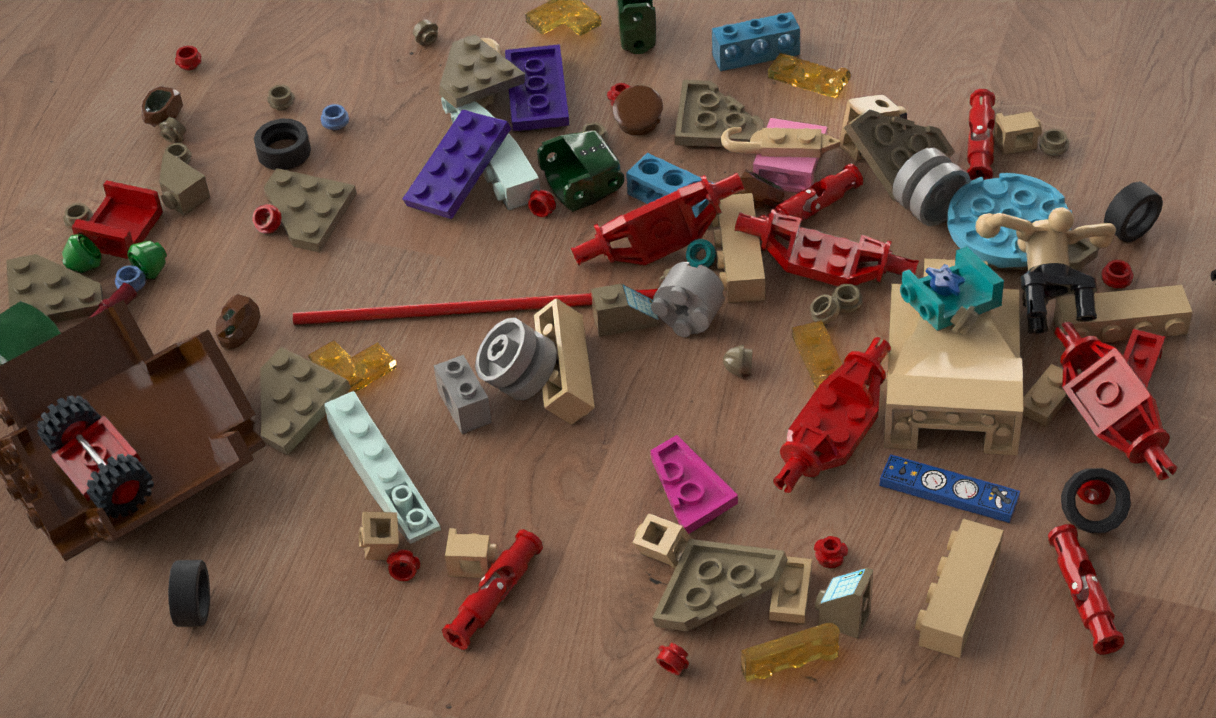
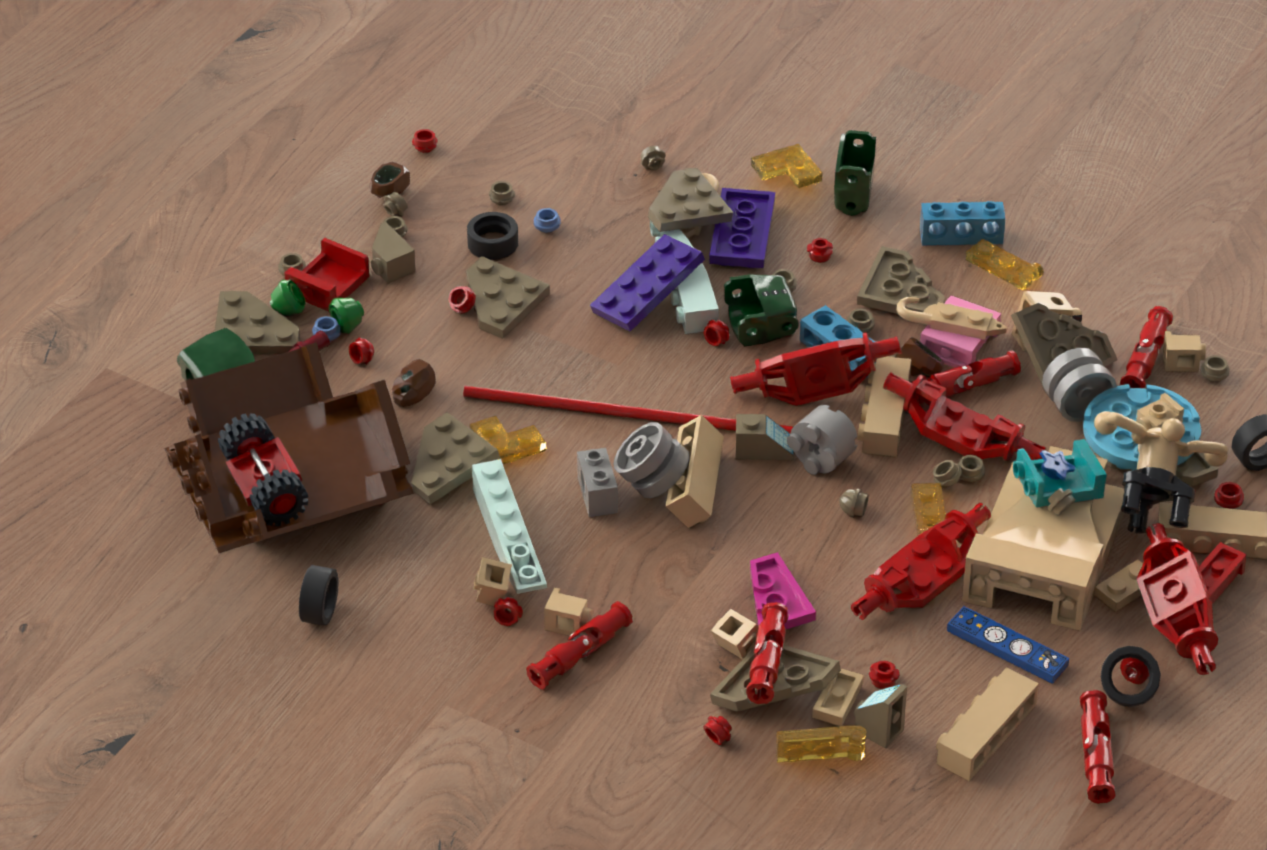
camera: 10 degrees right, 5 degrees down
reddish brown piece [613,85,663,135] -> none
teal plate [686,239,716,268] -> none
none -> red plate [349,337,374,365]
none -> red piece [746,602,789,704]
none -> dark tan plate [847,309,875,333]
none -> tan brick [1136,393,1184,430]

